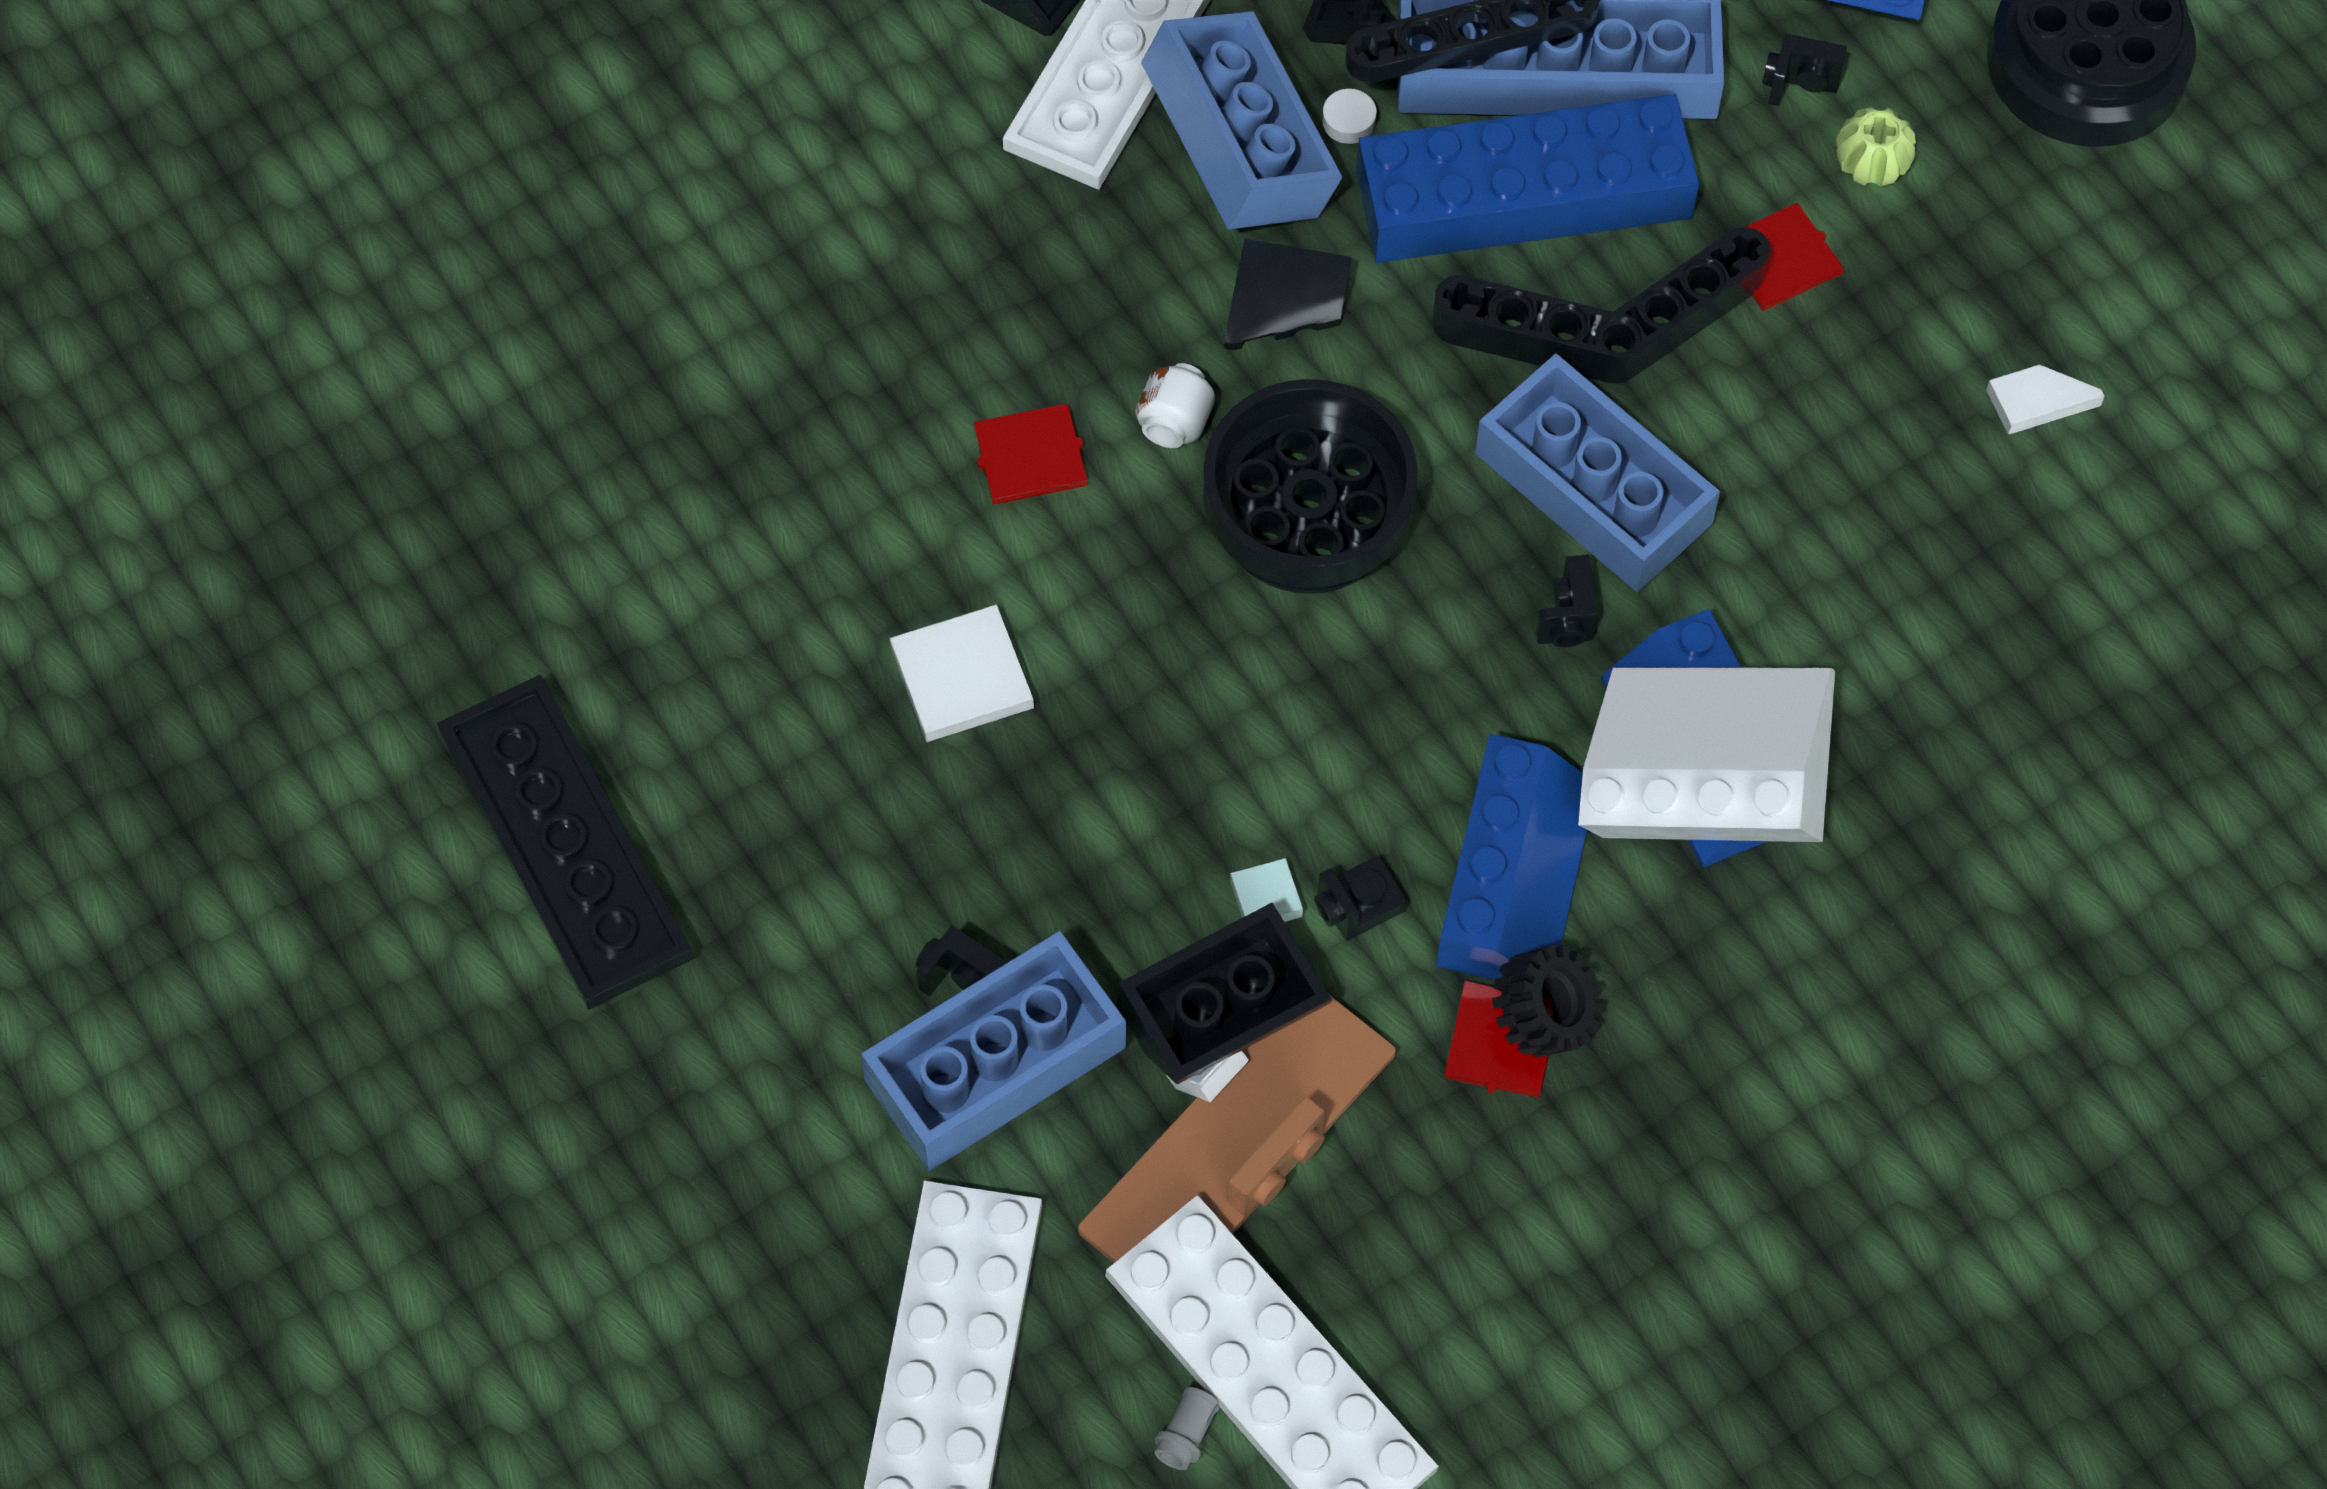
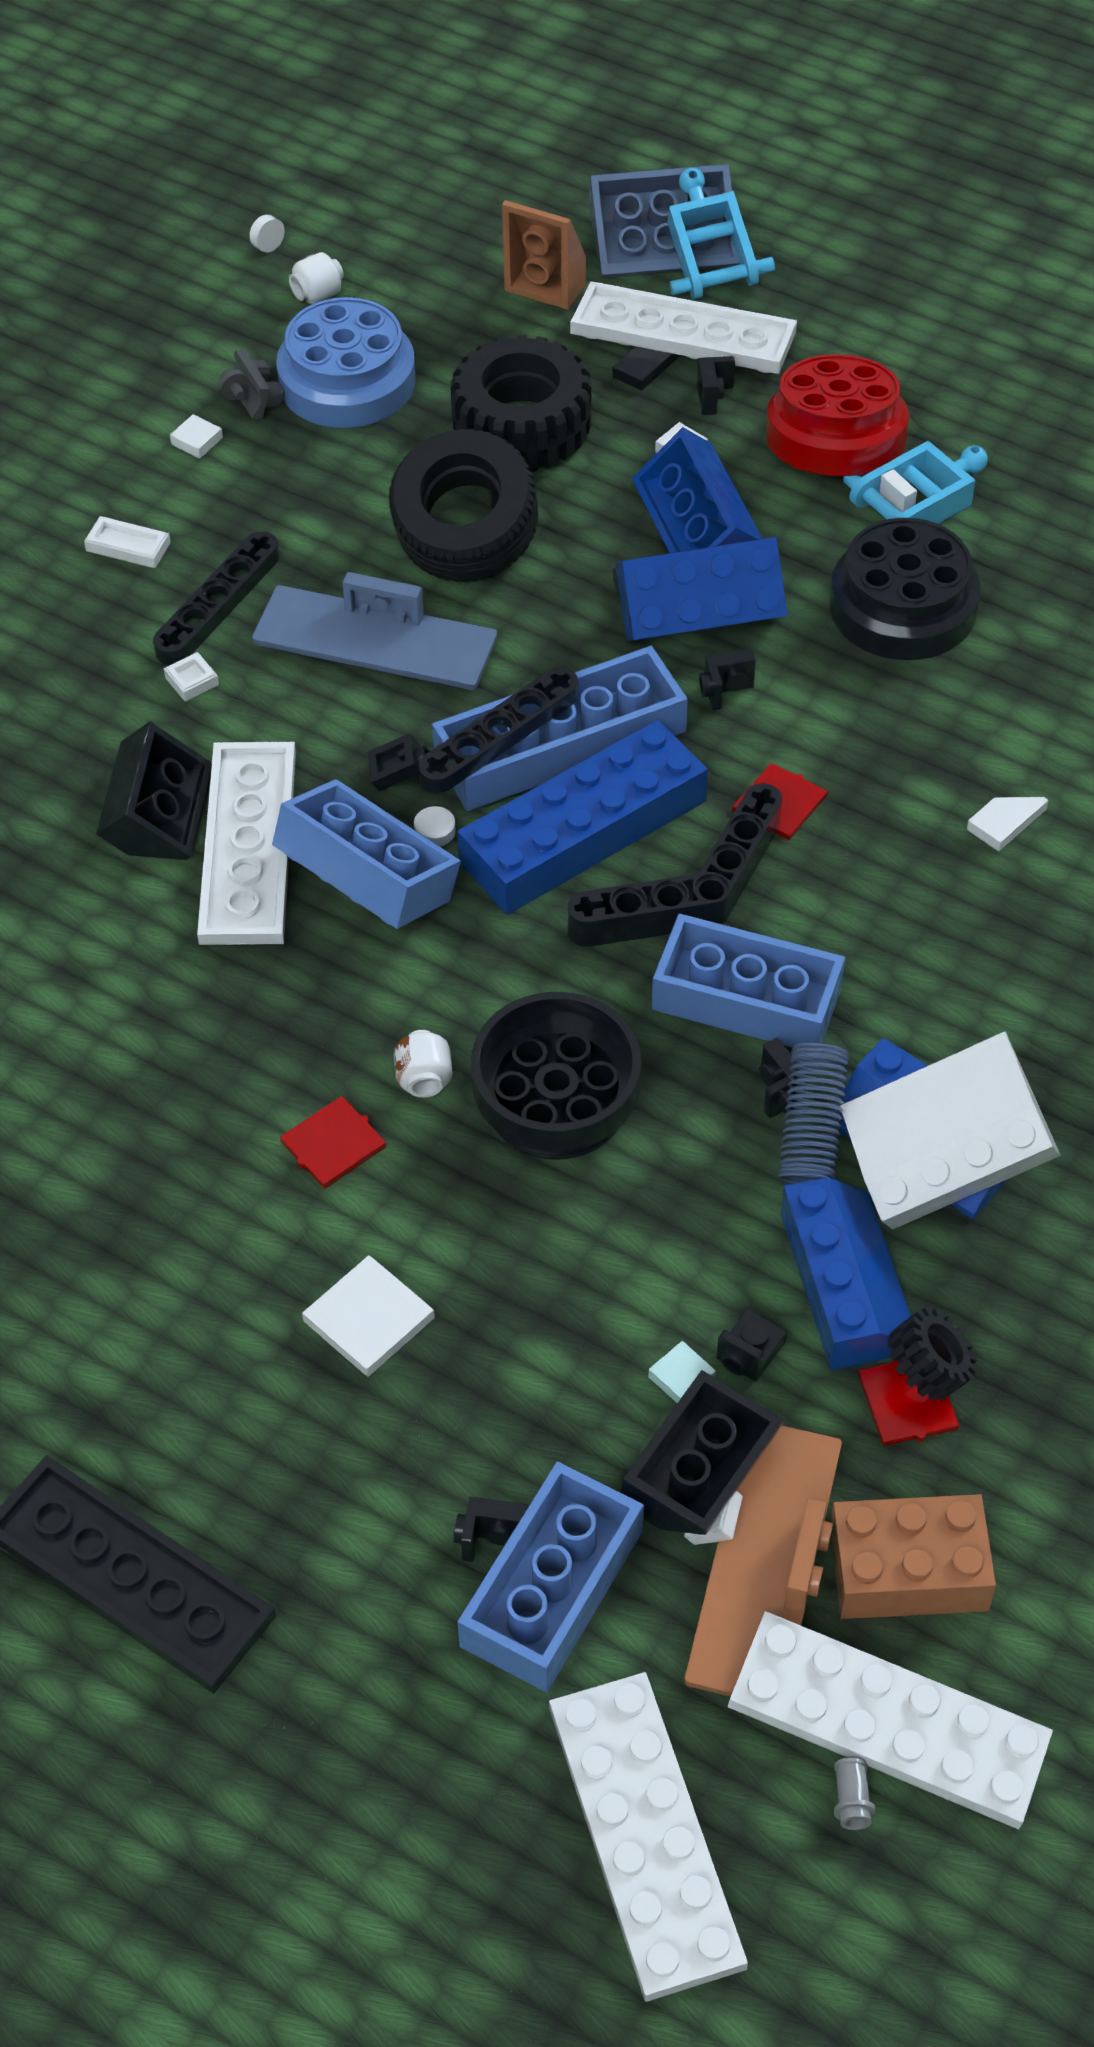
camera: 25 degrees left, 10 degrees down
black slope [1224,239,1352,350] -> none
yellowish green piece [1836,107,1916,187] -> none
none -> sand blue piece [777,1043,849,1184]
none -> nougat brick [831,1494,996,1619]

